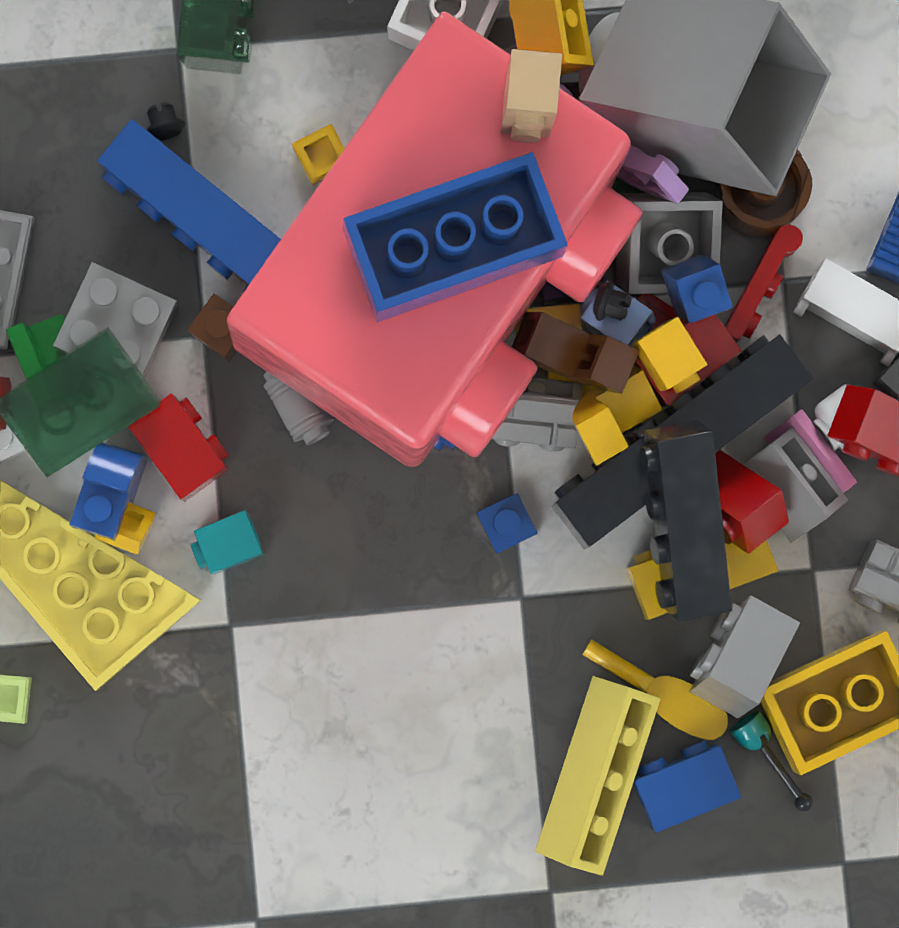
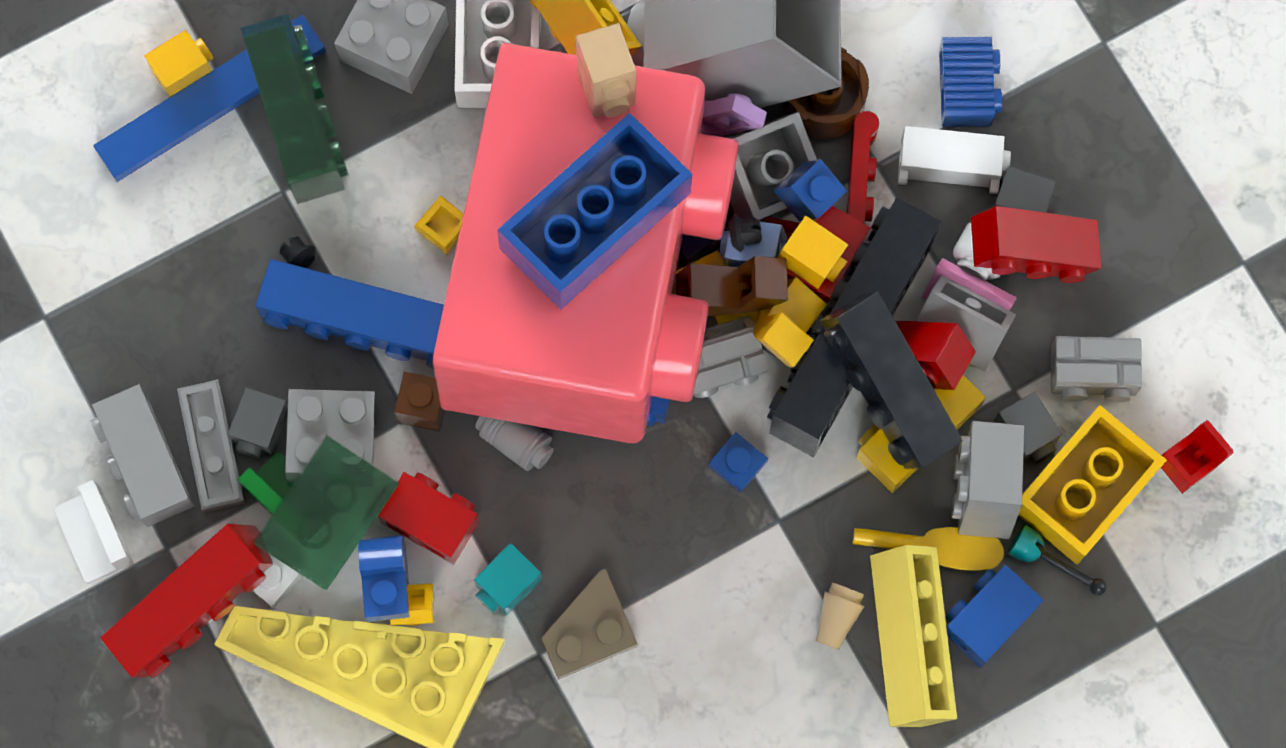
camera: 20 degrees left, 10 degrees down
none -> dark grey brick [227,387,288,458]
none -> dark tan wing [541,569,638,680]
none -> tan cone [815,583,865,650]
none -> dark grey brick [994,392,1062,464]

